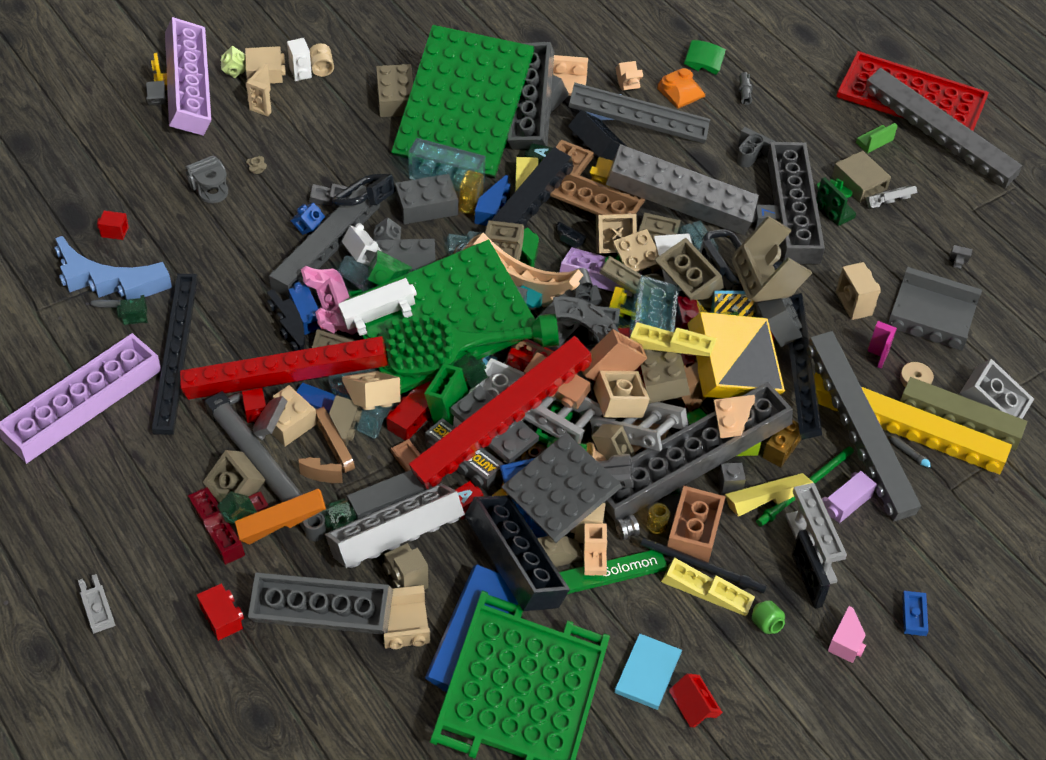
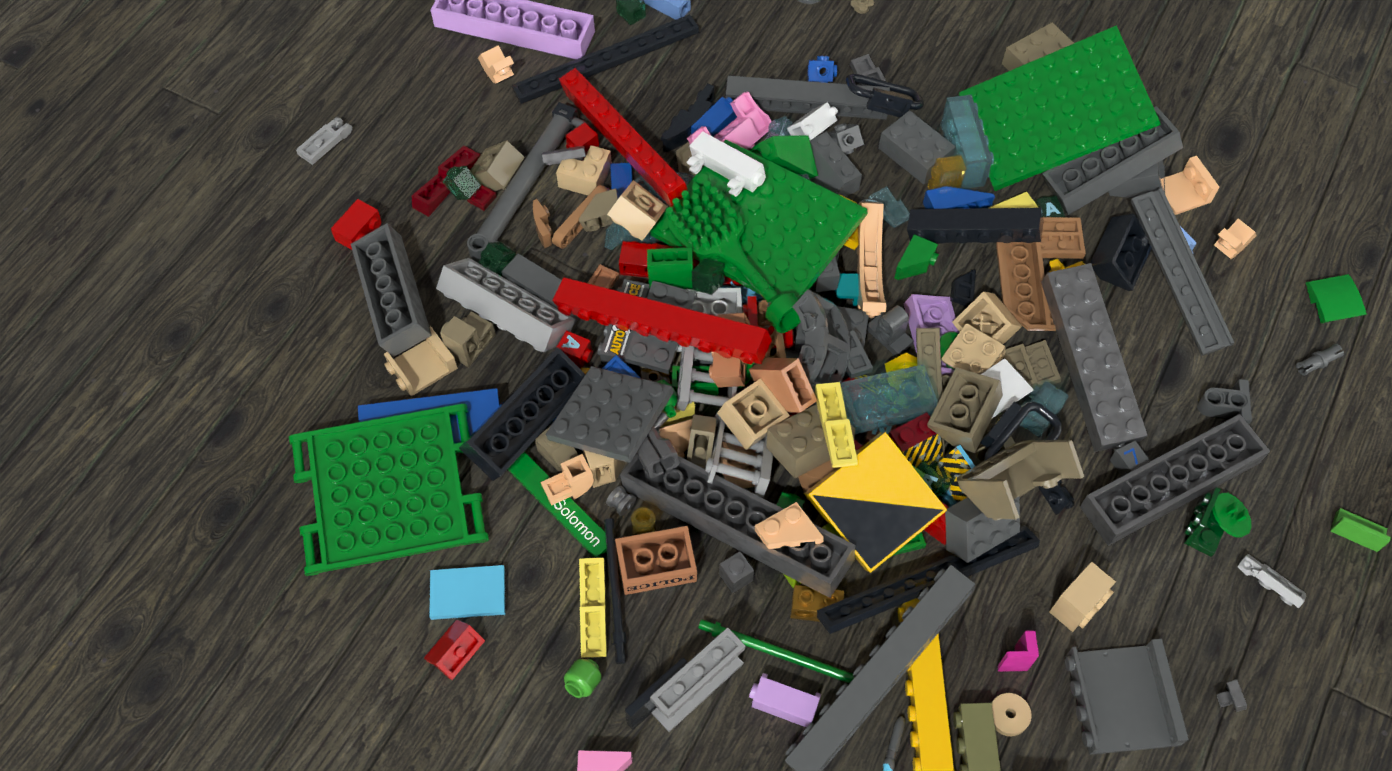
camera: 65 degrees right, 10 degrees up
orange slope [235,489,326,545] -> none
dark tan slope [485,220,524,261] -> none
orange slope [657,68,705,109] -> none
light yellow slope [725,473,813,517] -> none
dark tan brick [832,151,891,203] -> none
none -> light nougat brick [478,45,514,84]

